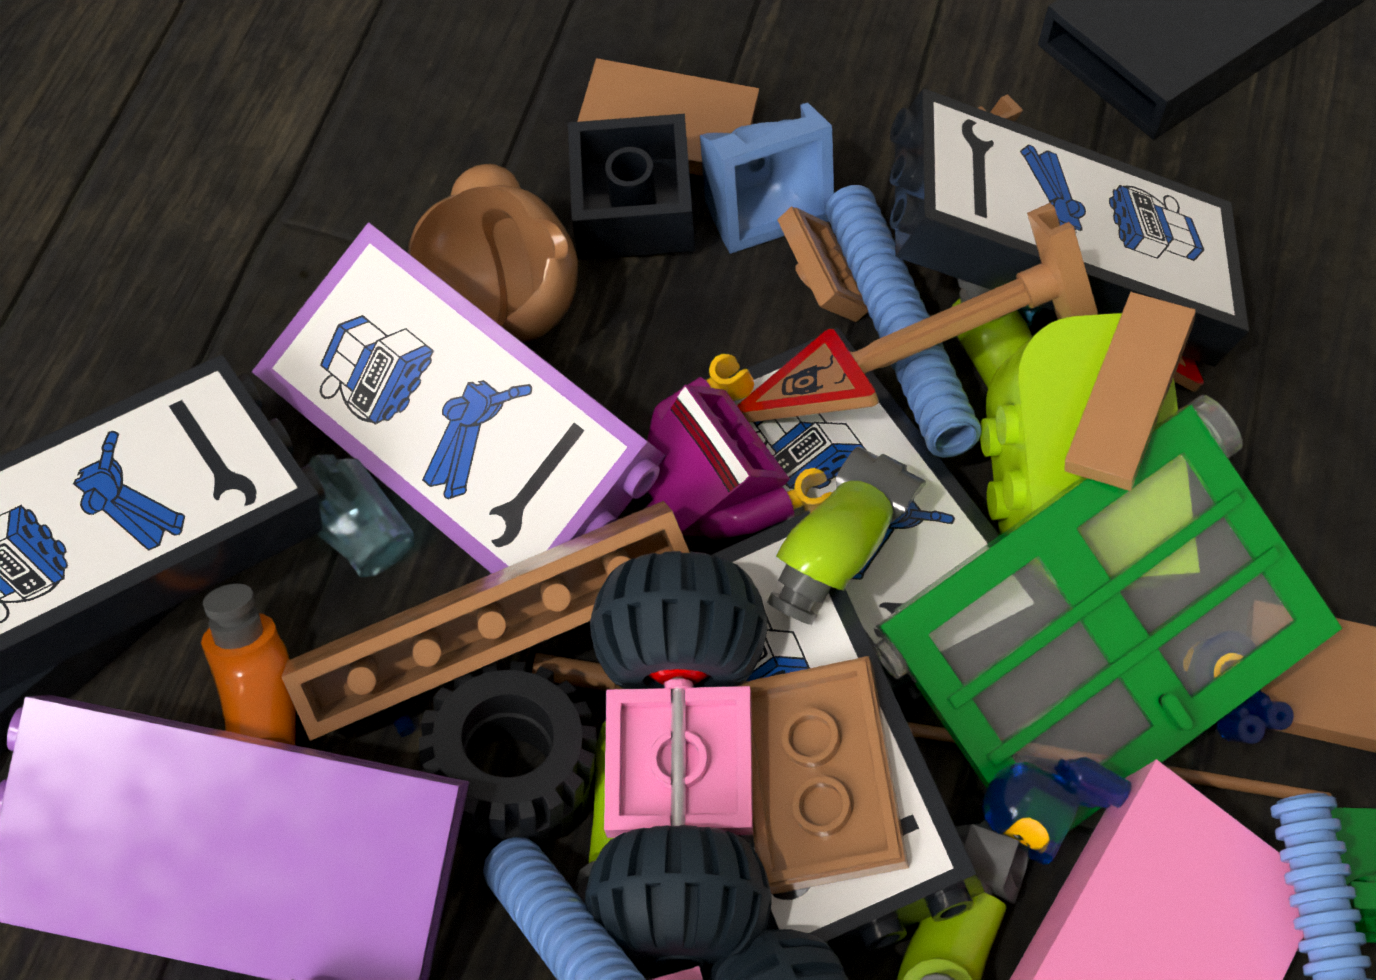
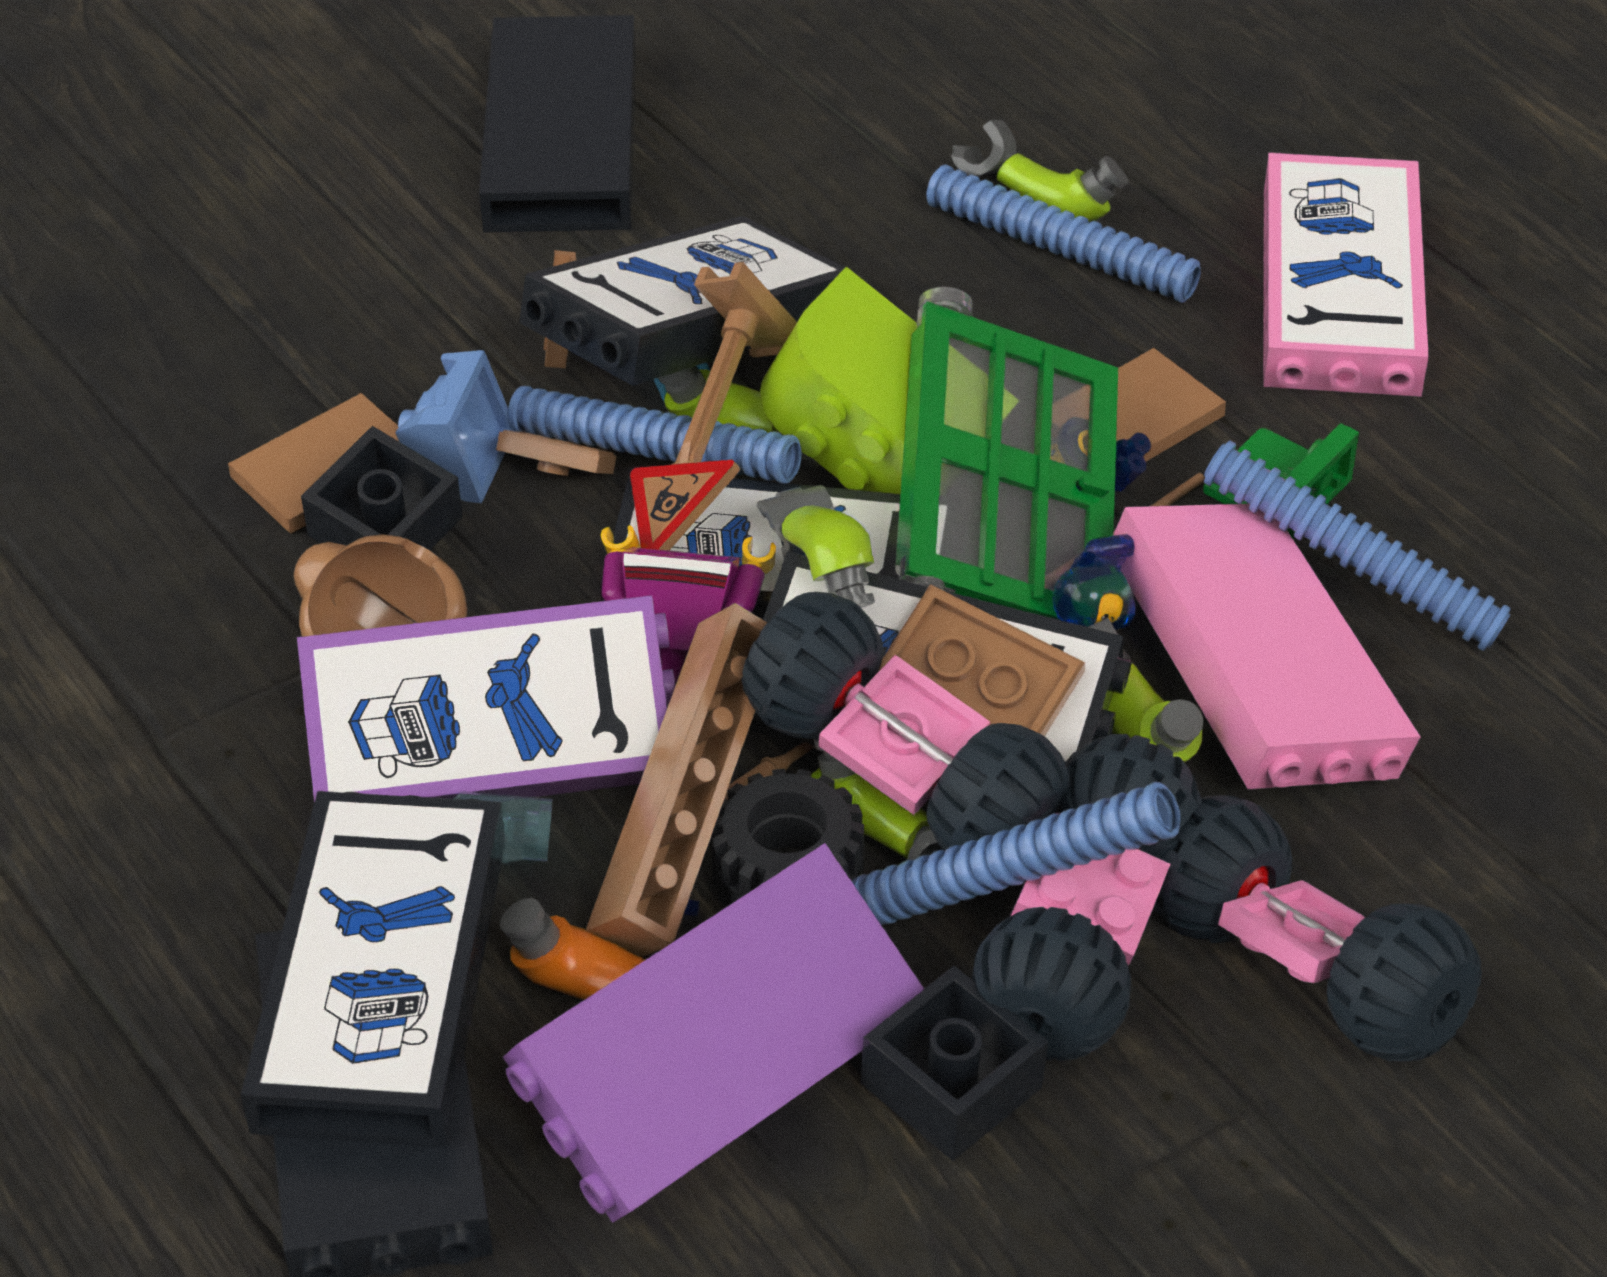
camera: 45 degrees left, 10 degrees down
medium nougat tile [1065,292,1196,491] -> none

